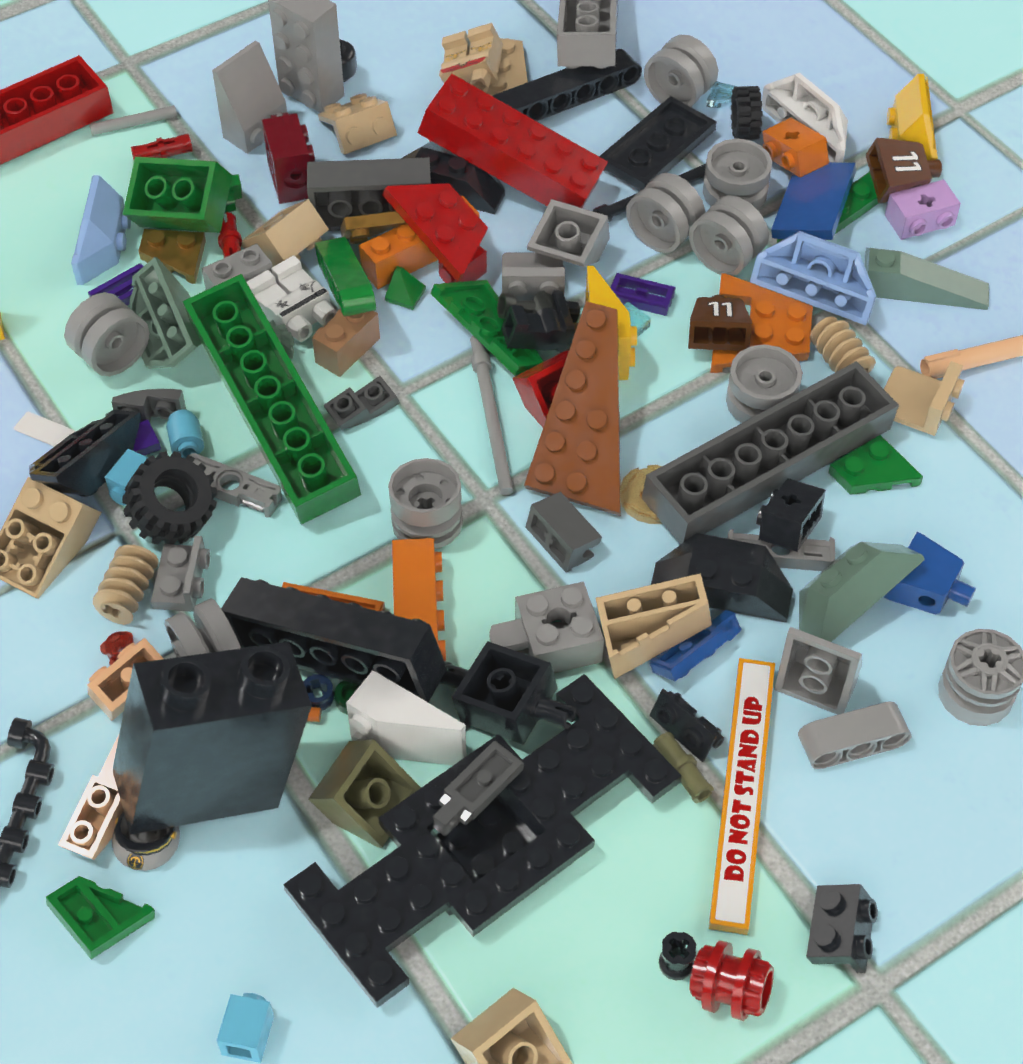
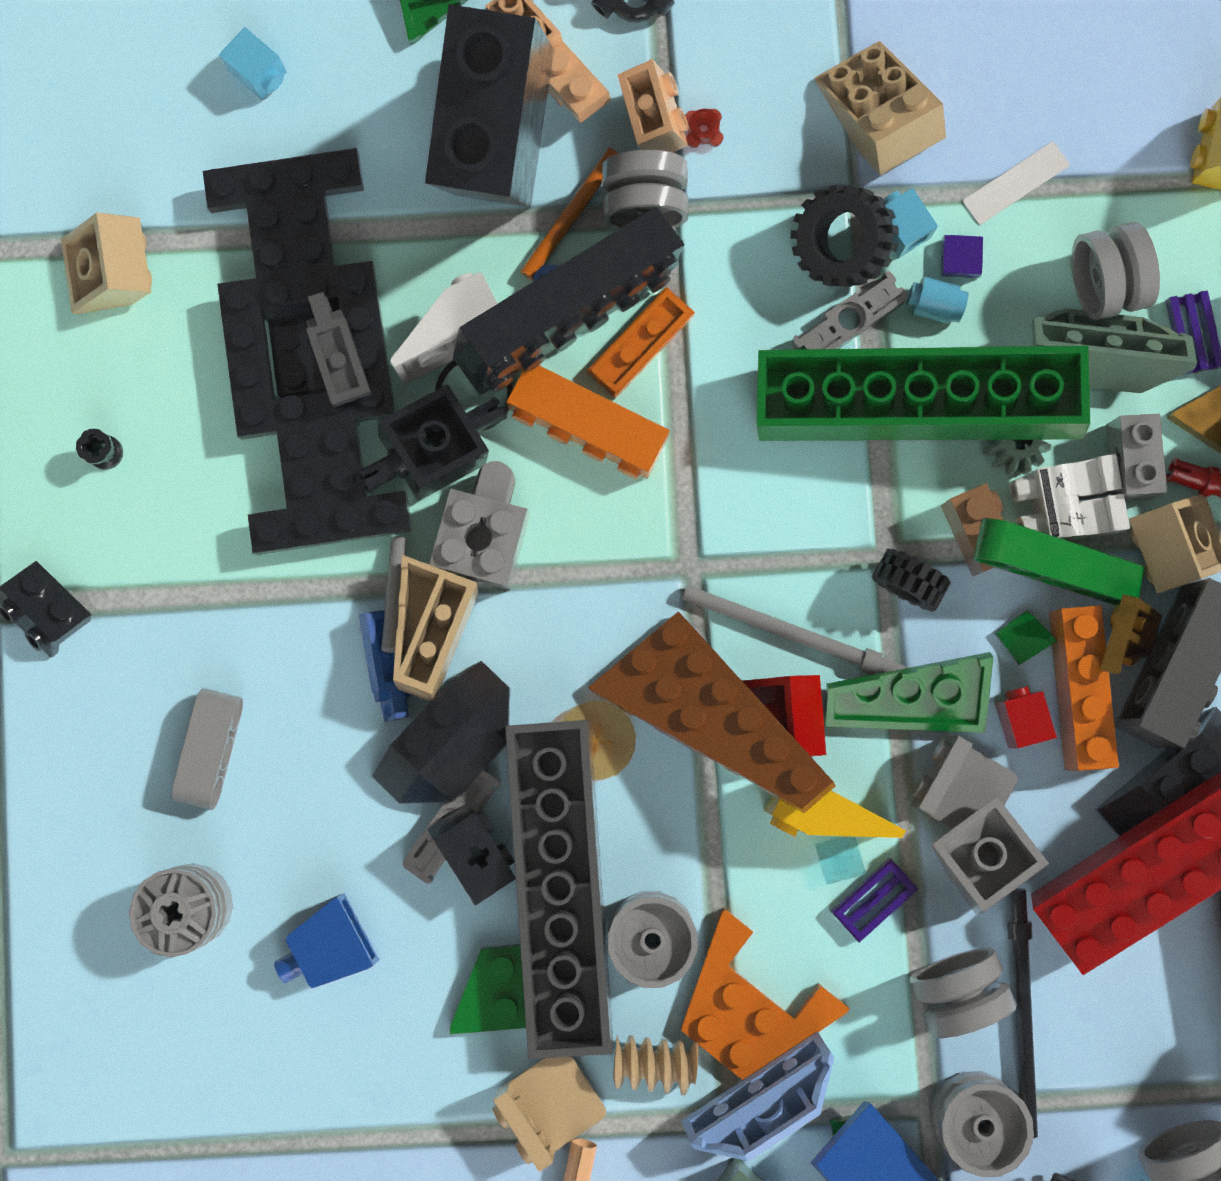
camera: 125 degrees right, 30 degrees up
black wedge [29,409,141,497] -> none
tan piece [93,545,159,625] -> none
dark grey slope [111,389,187,422] -> none
light grey bracket [151,536,210,612] -> none
olive slope [308,739,421,848] -> none
dark grey slope [323,376,400,430] -> none
red wing [383,183,488,282] -> none
light grey wheel [388,458,463,549] -> none
black hips [497,290,580,353] -> none
dark grey hinge [525,492,602,573] -> none
black plate [599,96,717,190] -> none
black hinge [649,689,725,762] -> none
olive pin [653,732,714,803] -> none
reddish brown torso [688,294,752,351] -> none
light grey wheel [689,195,769,276] -> none
red piece [690,940,774,1021] -> none
tile [708,658,775,935] -> none
light grey slope [774,627,862,715] -> none
sand green wedge [799,542,925,642] -> none
none -> light grey bar [381,536,407,653]
none -> black tyre [871,548,951,612]

